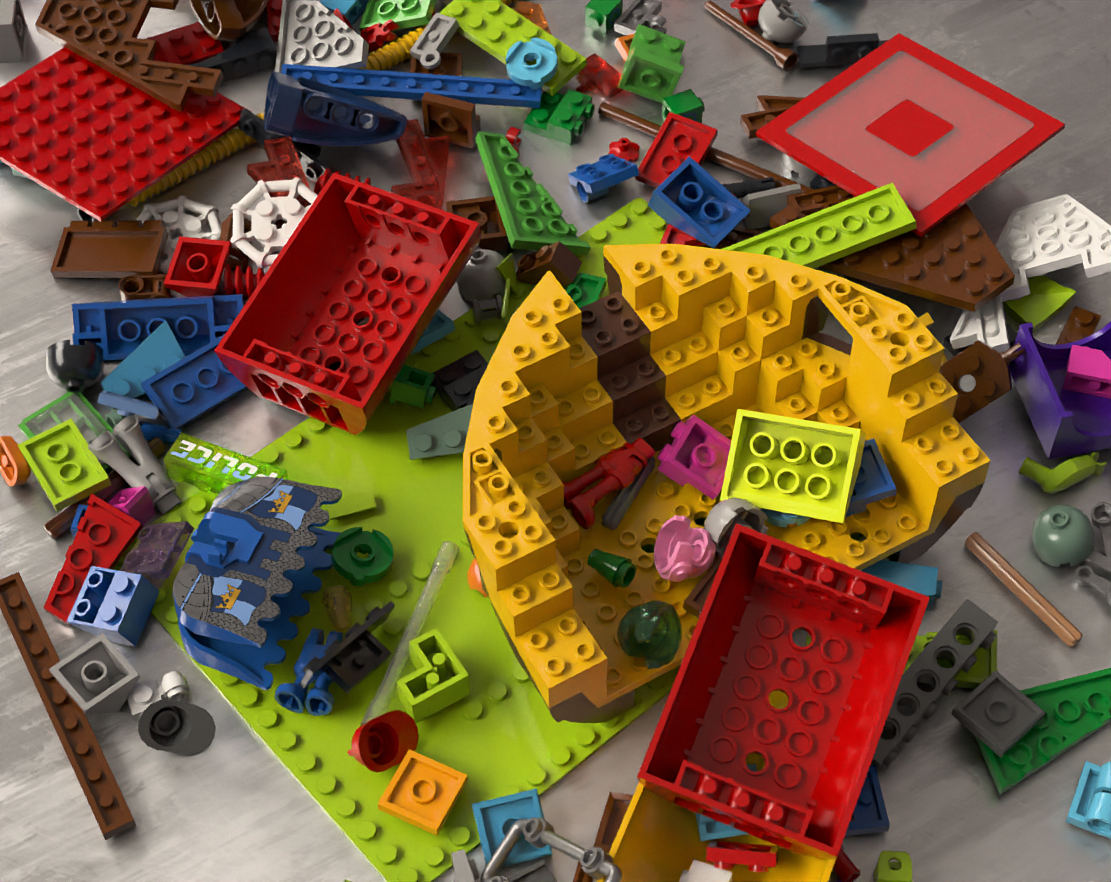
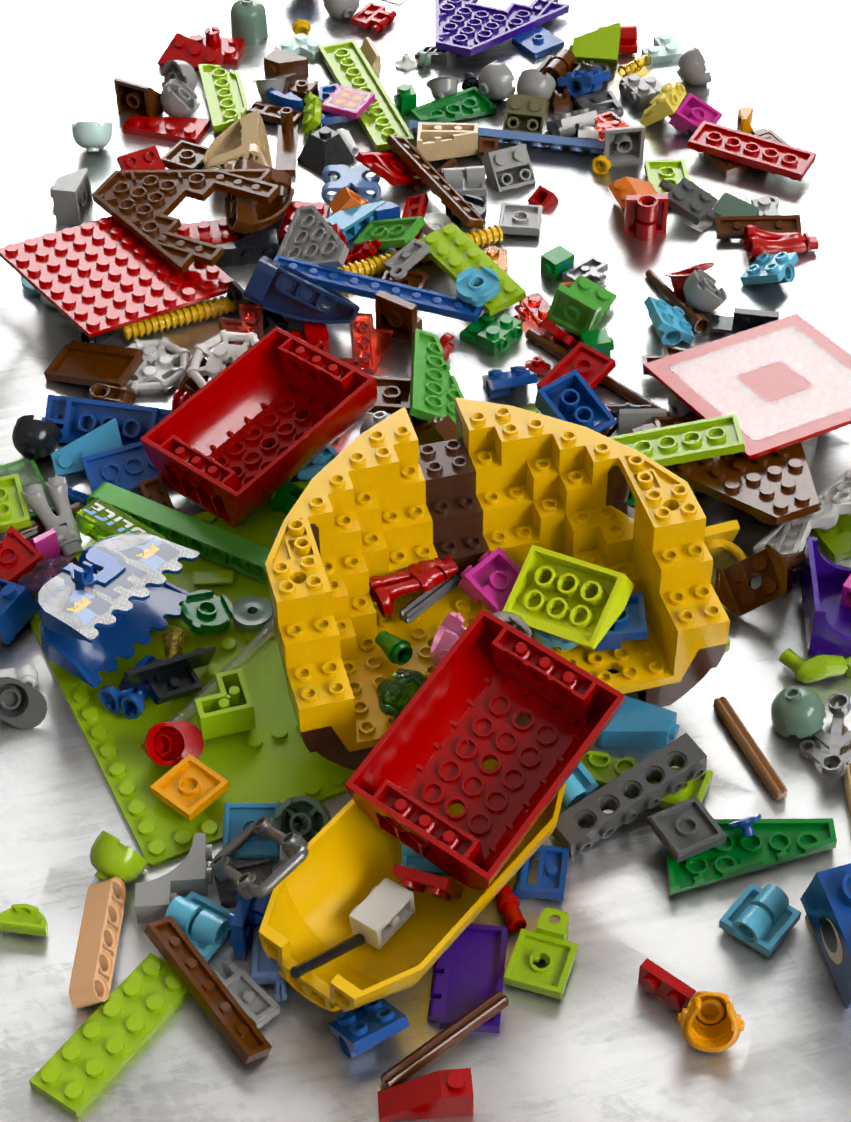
camera: 15 degrees right, 10 degrees down
medium blue plate [97,390,159,420] -> none
red slope [164,236,232,297] -> none
none -> bright green beam [87,482,271,582]
none -> reddish brown plate [138,476,174,509]
none -> sand green piece [232,596,274,632]
none -> sand green cylinder [274,795,331,843]
none -> red brick [290,322,330,354]
none -> red plate [540,319,578,349]
none -> medium azure plate [644,296,695,346]
none -> blue plant [728,814,761,838]

